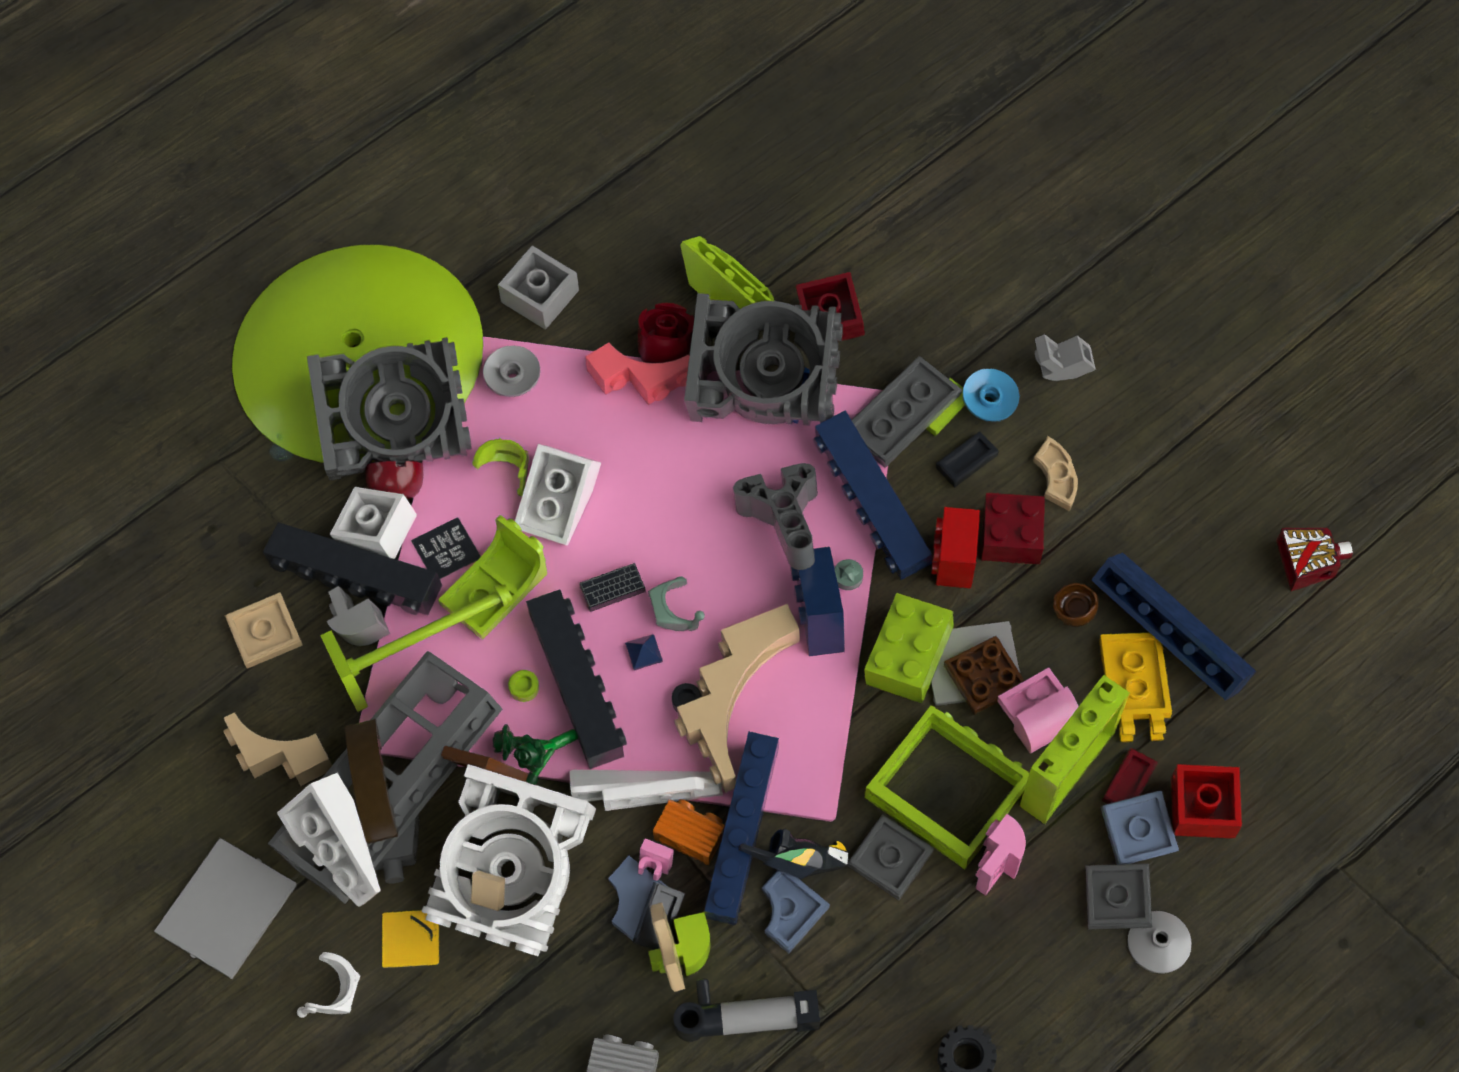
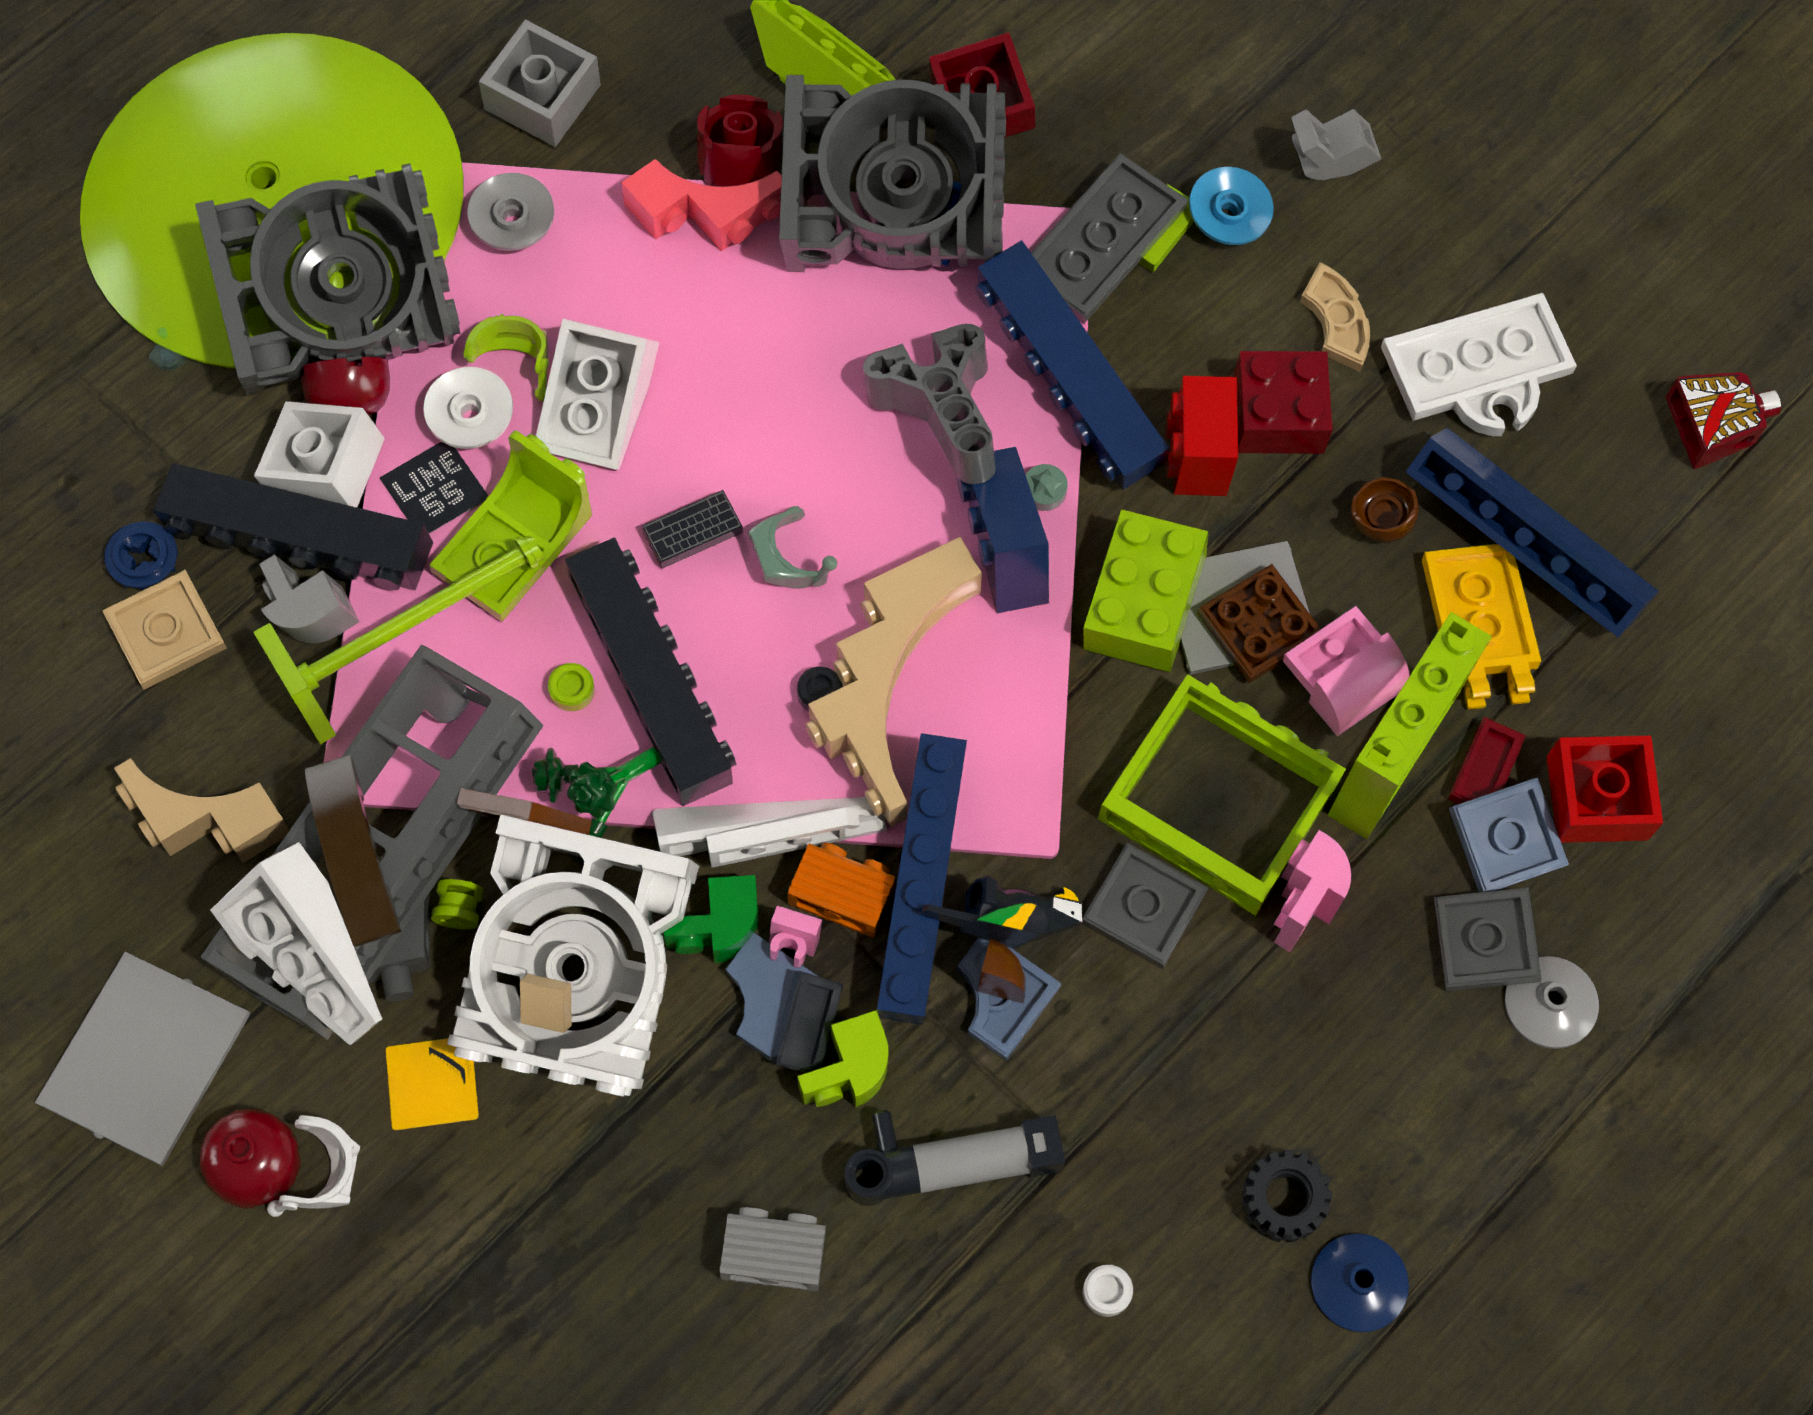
camera: 10 degrees left, 5 degrees up
dark blue slope [625,634,663,670] -> none
tan tile [650,902,685,992] -> none
black tile [936,431,999,488] -> none
none -> dark blue gear [104,521,179,590]
none -> dark red cylinder [200,1108,301,1209]
none -> white dish [423,367,513,449]
none -> lime wheel [431,879,484,930]
none -> green brick [664,875,758,964]
none -> reddish brown brick [977,938,1026,1003]
none -> white plate [1381,293,1577,436]

